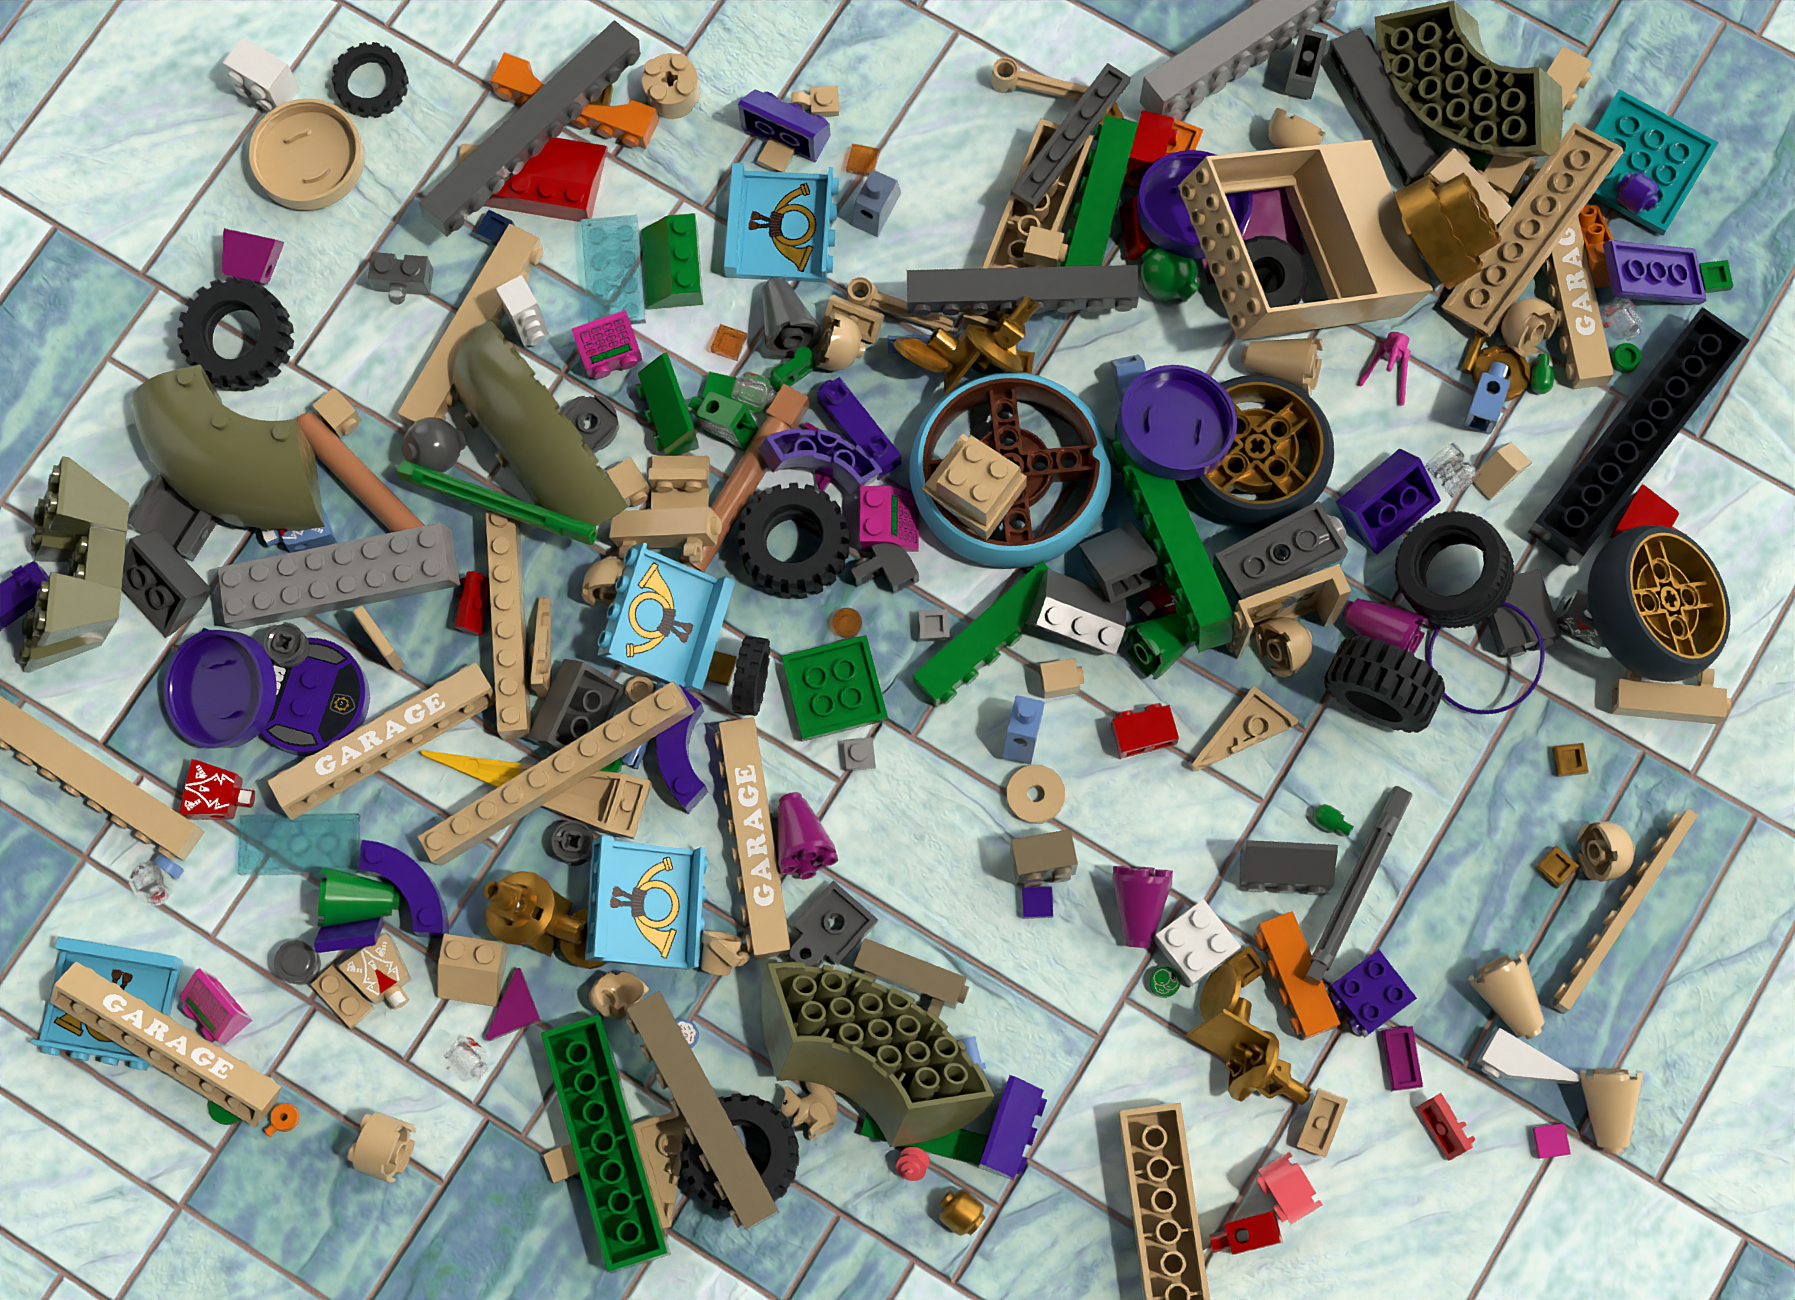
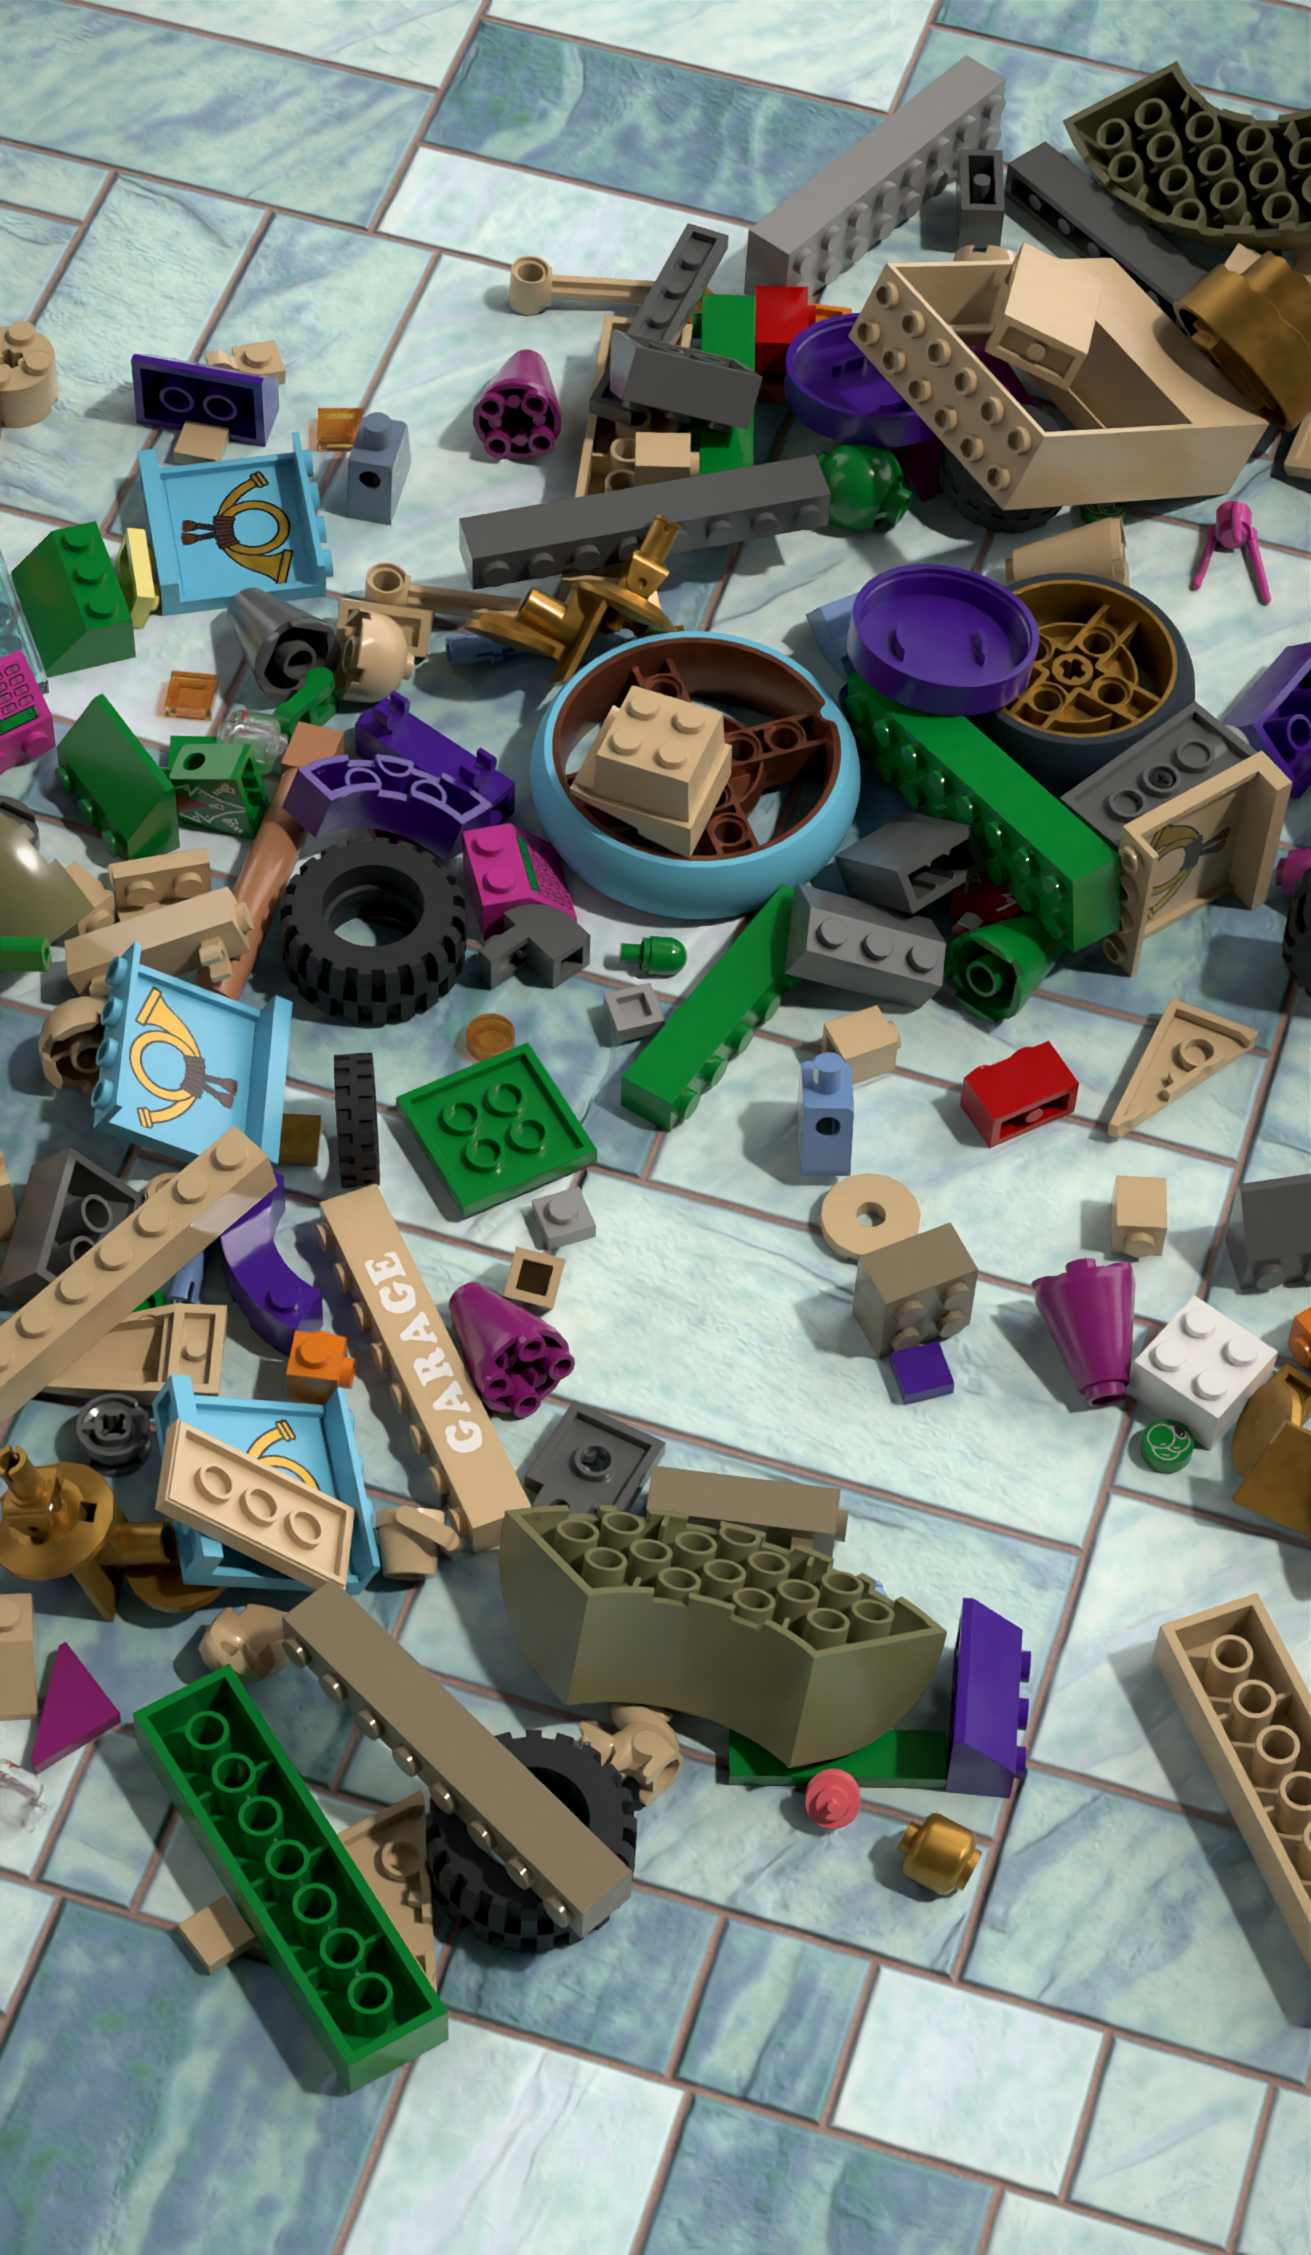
camera: 20 degrees left, 20 degrees down
red plate [1119,196,1150,260] -> none
tan cylinder [1256,617,1312,678] -> none
none -> light yellow plate [116,528,160,628]
none -> tan tile [155,1419,355,1590]
none -> orange brick [286,1330,356,1405]
none -> magenta cone [473,349,562,459]
none -> tan brick [503,1246,566,1309]
none -> dark grey slope [610,329,763,433]
none -> green cylinder [619,936,687,976]
none -> tan panel [985,242,1104,391]
none -> tan brick [1111,1175,1167,1257]

